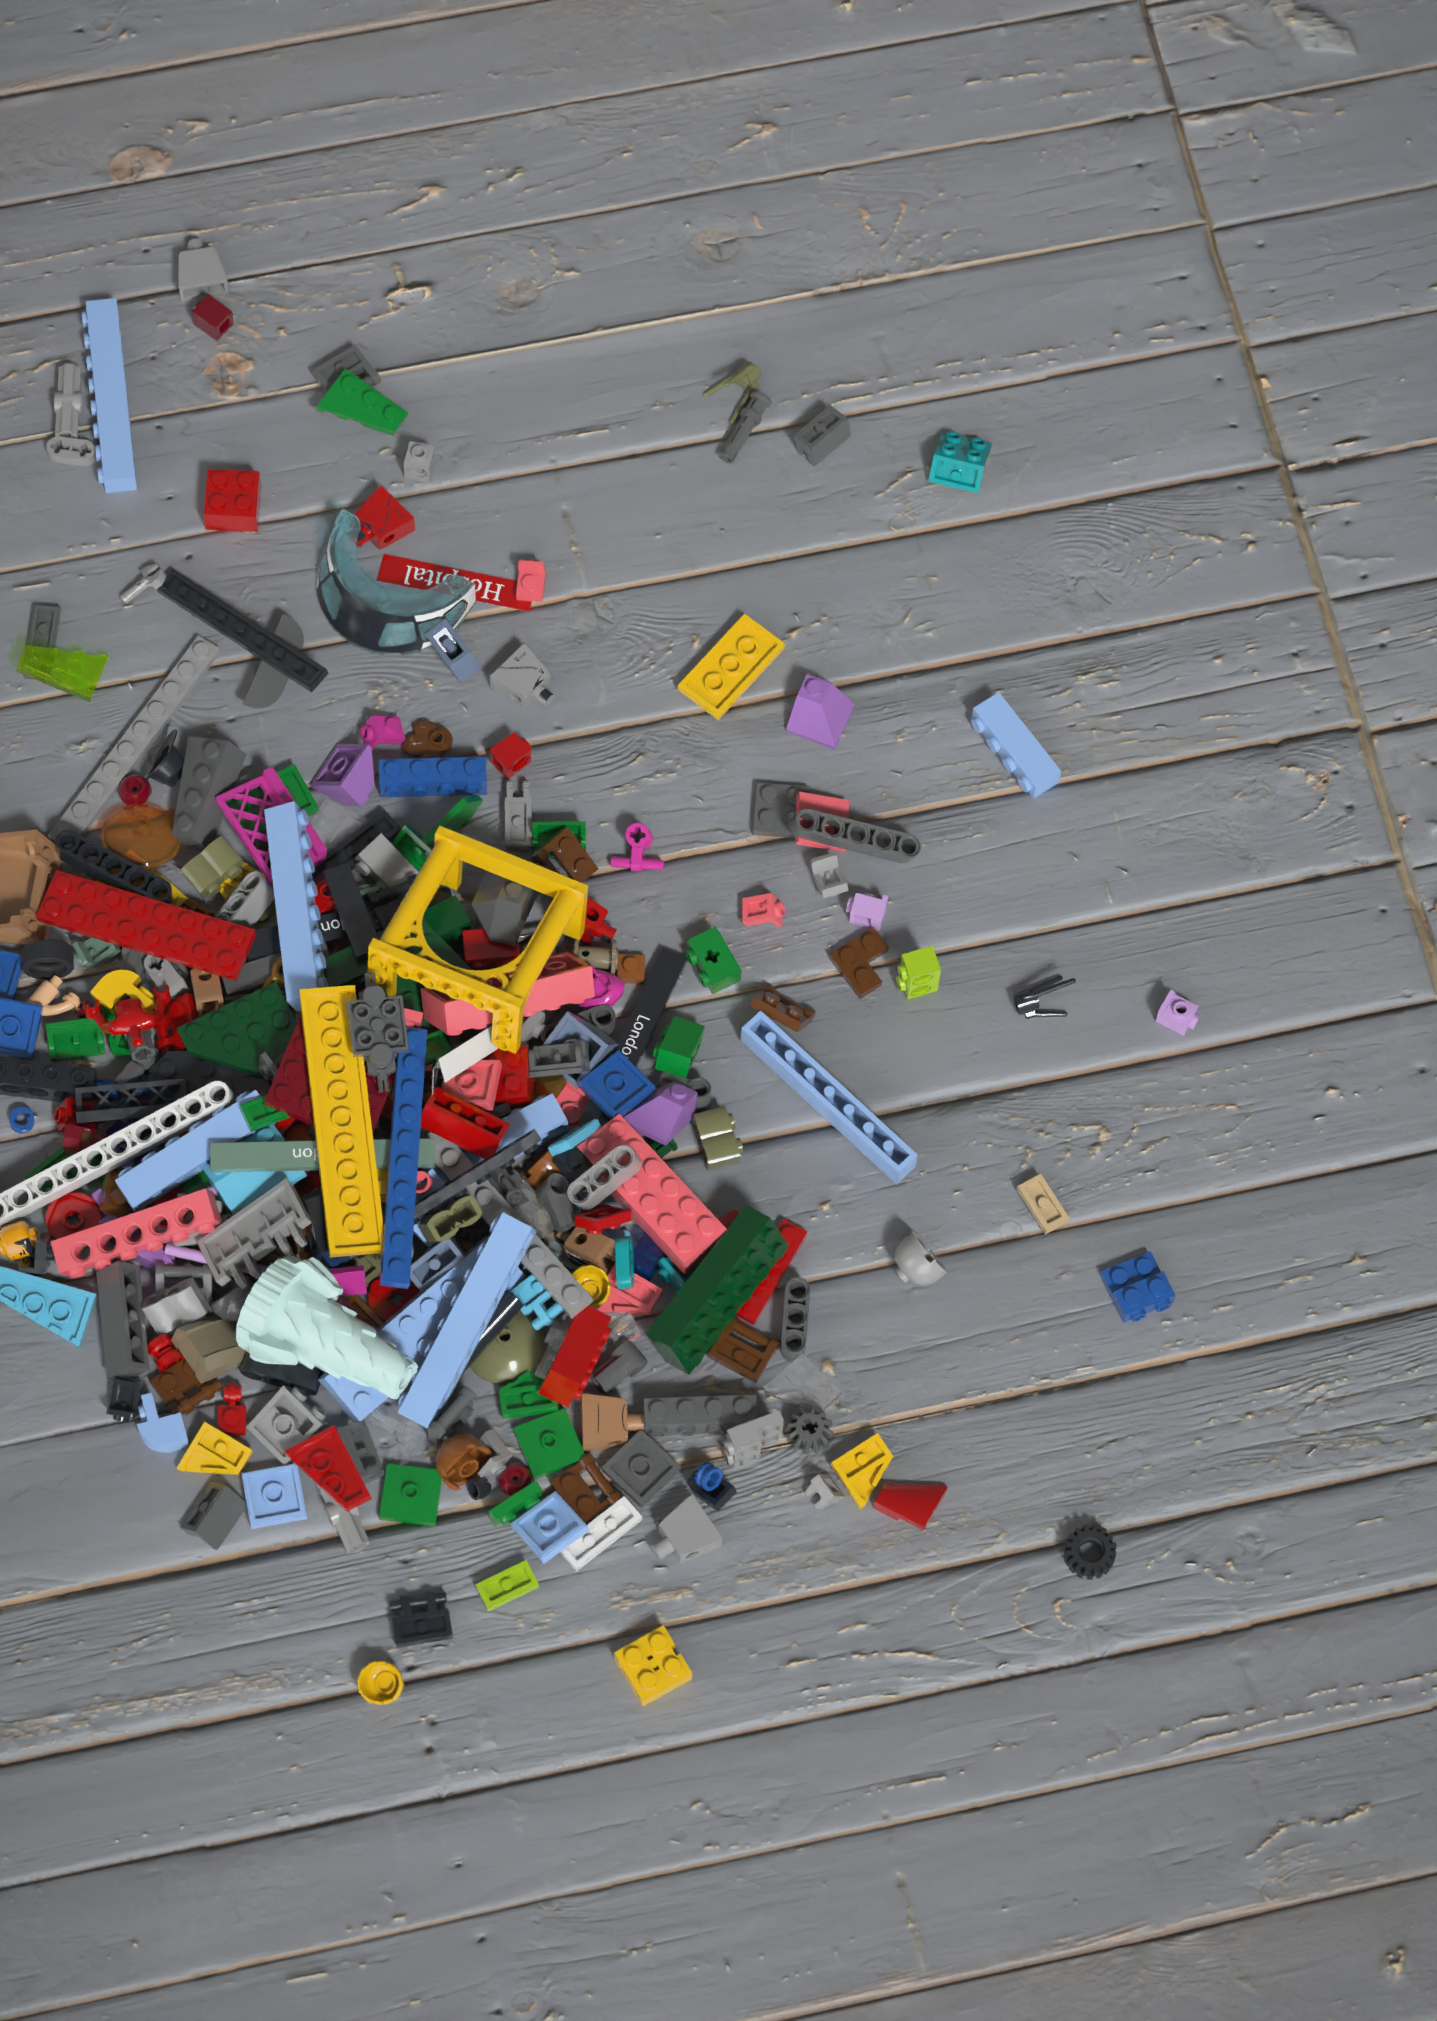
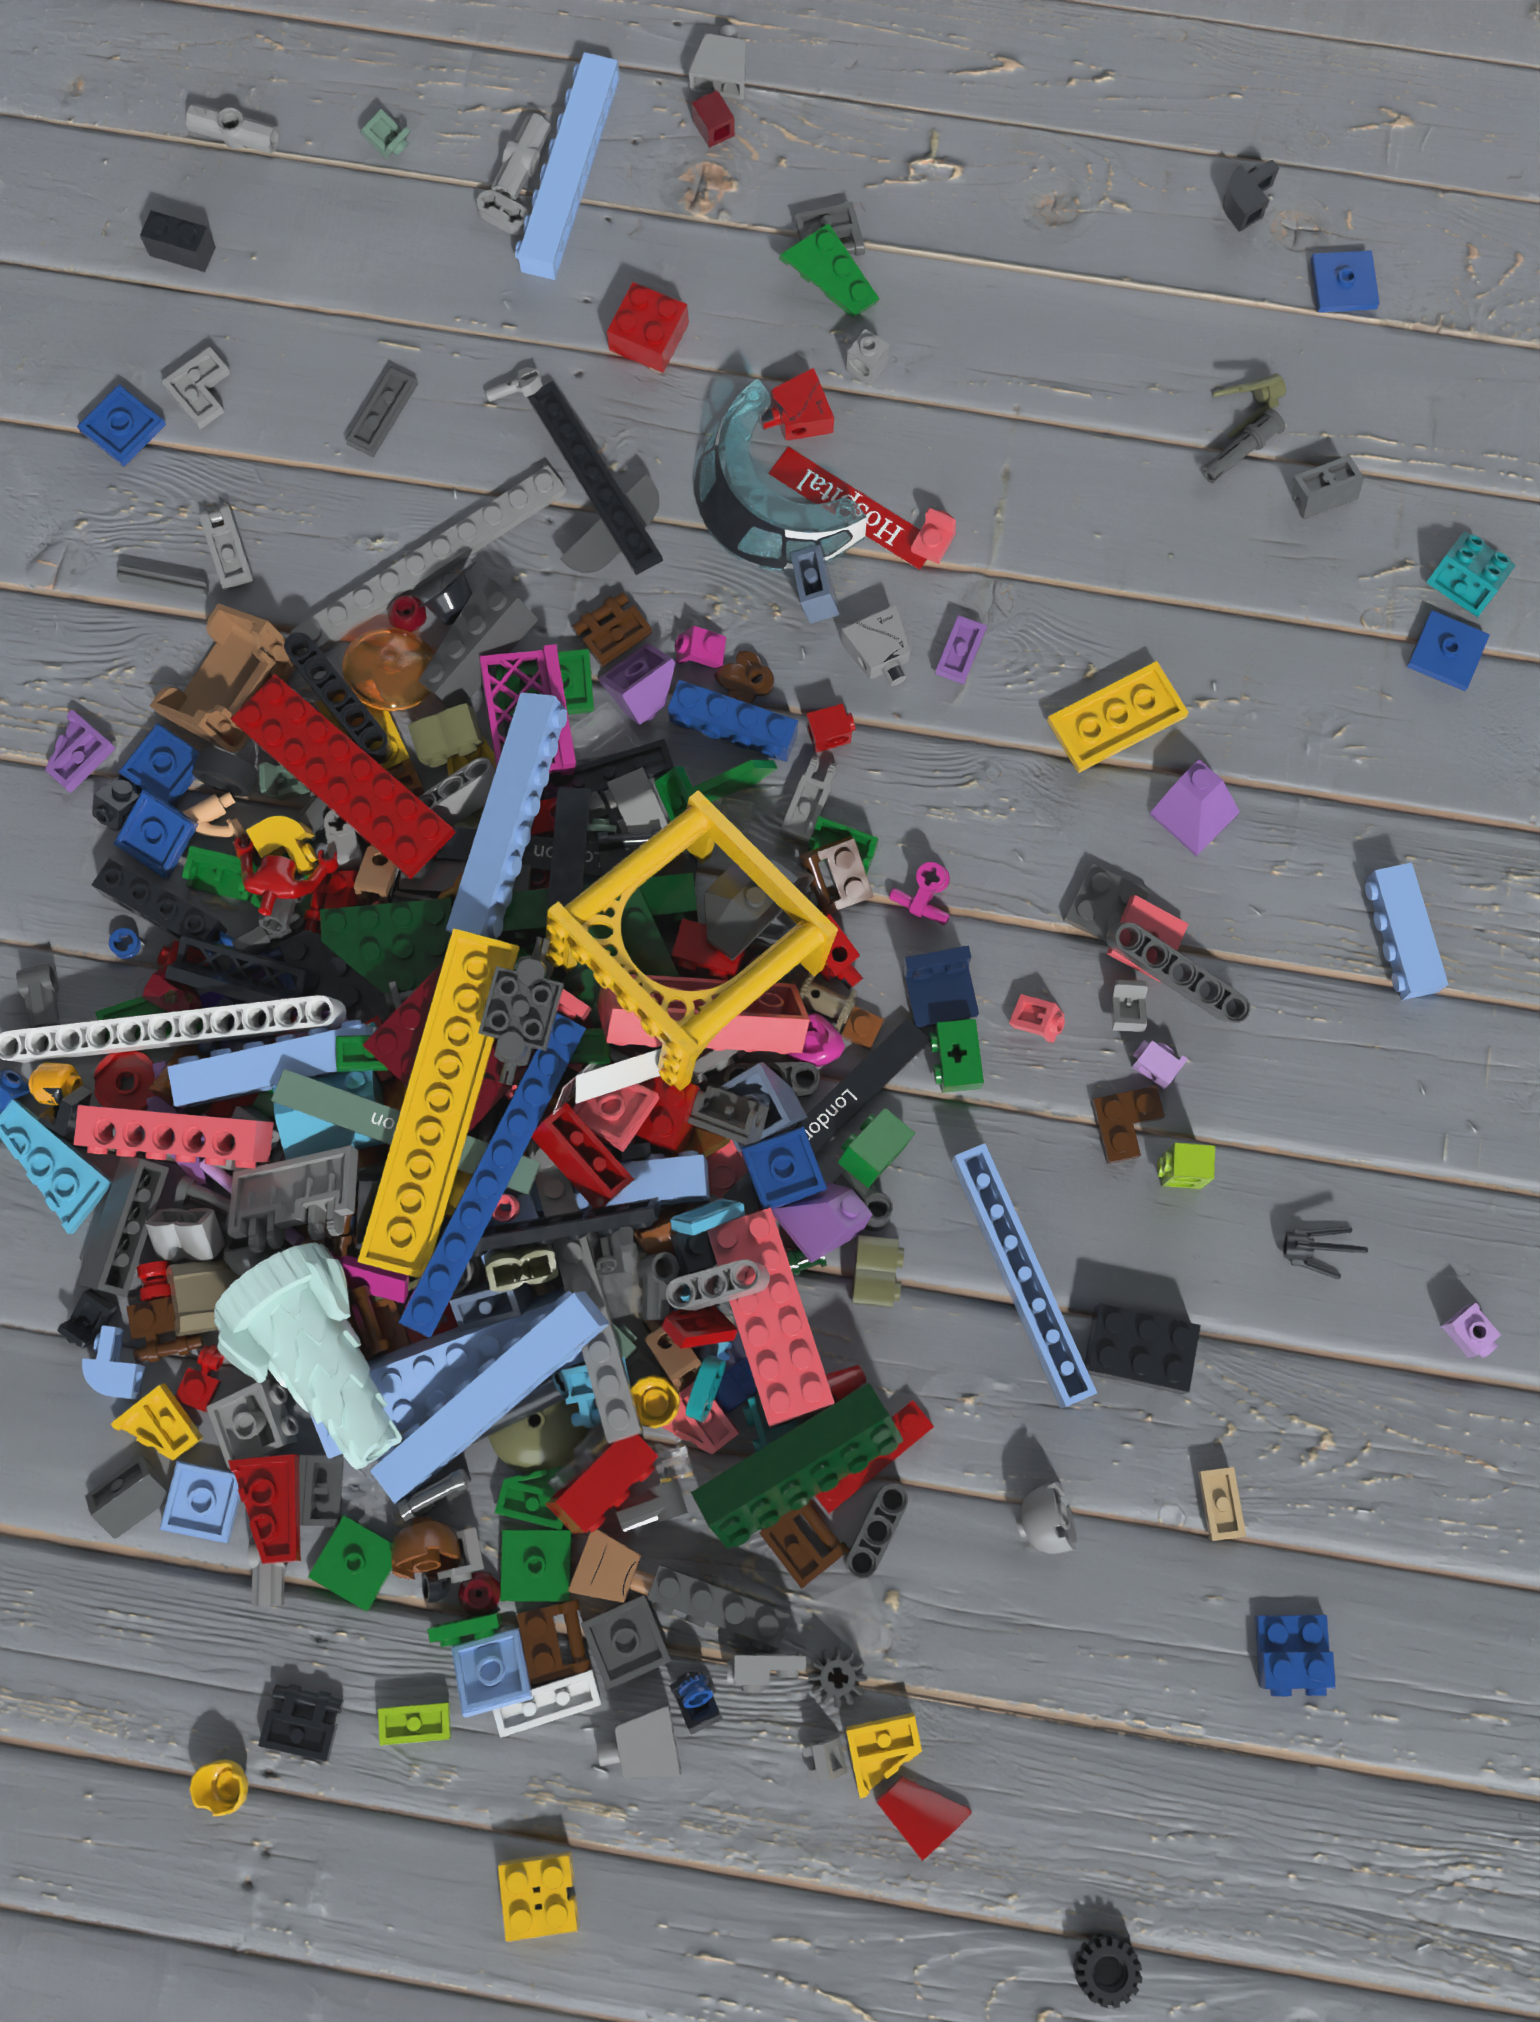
camera: 25 degrees right, 10 degrees up
clear neon green wing [16,645,109,702] -> none
reddish brown plate [750,985,816,1032] -> none
none -> reddish brown plate [571,592,652,667]
none -> dark blue bracket [902,945,979,1028]
none -> medium lavender plate [935,615,987,685]
none -> black brick [1084,1303,1201,1395]
none -> black brick [1223,159,1279,232]
none -> blue plate [1310,250,1380,313]
none -> blue plate [1407,610,1490,691]

